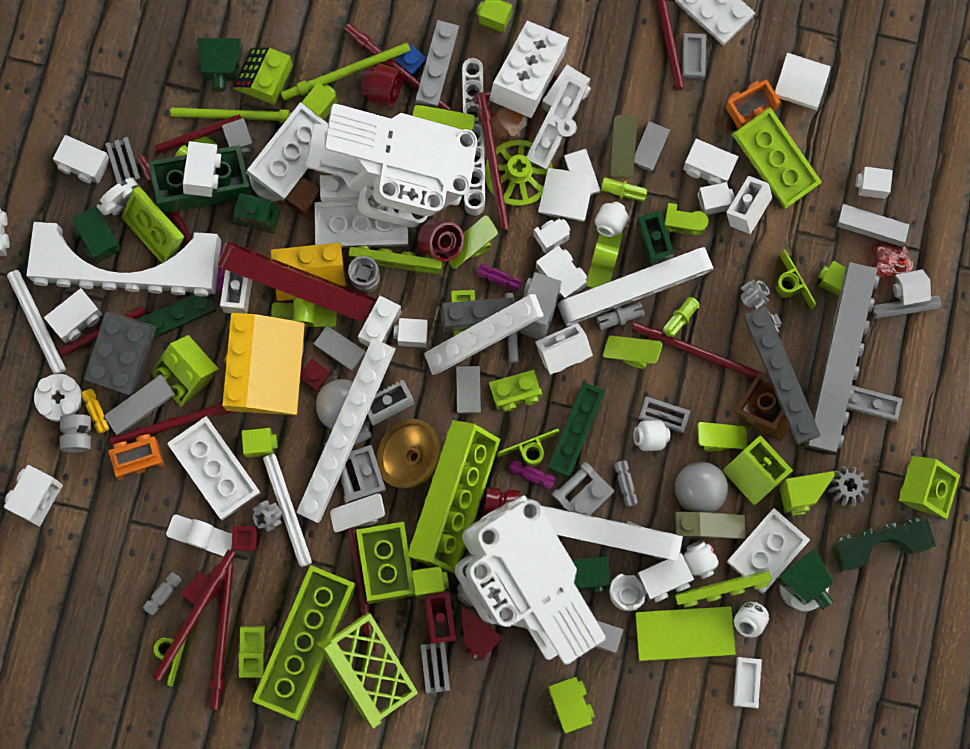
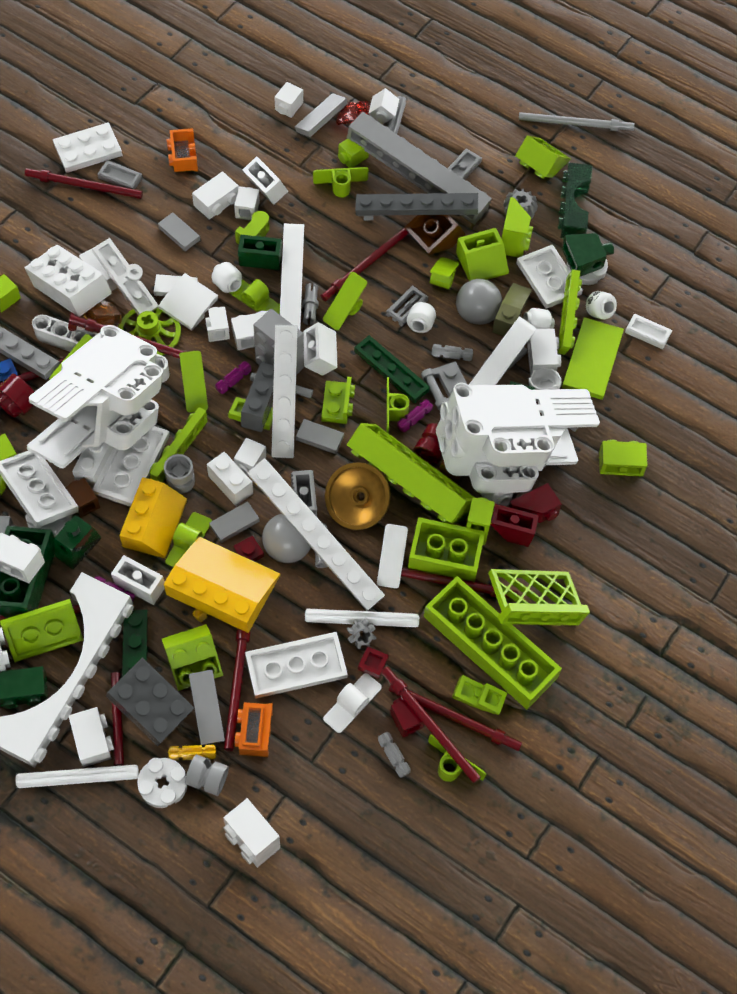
camera: 70 degrees left, 15 degrees down
dark red beam [218,242,377,323] -> none
lime brick [242,428,278,458] -> none
light grey plate [340,445,386,504] -> none
dark red piece [418,218,464,262] -> none
light grey tile [421,642,450,694] -> none
lime axle [601,177,647,202] -> none
olive piece [611,115,637,178] -> none
lime axle [663,297,700,337] -> none
lime tile [732,107,822,209] -> none
light grey gear [741,280,770,309] -> none
white slope [775,53,830,110] -> none

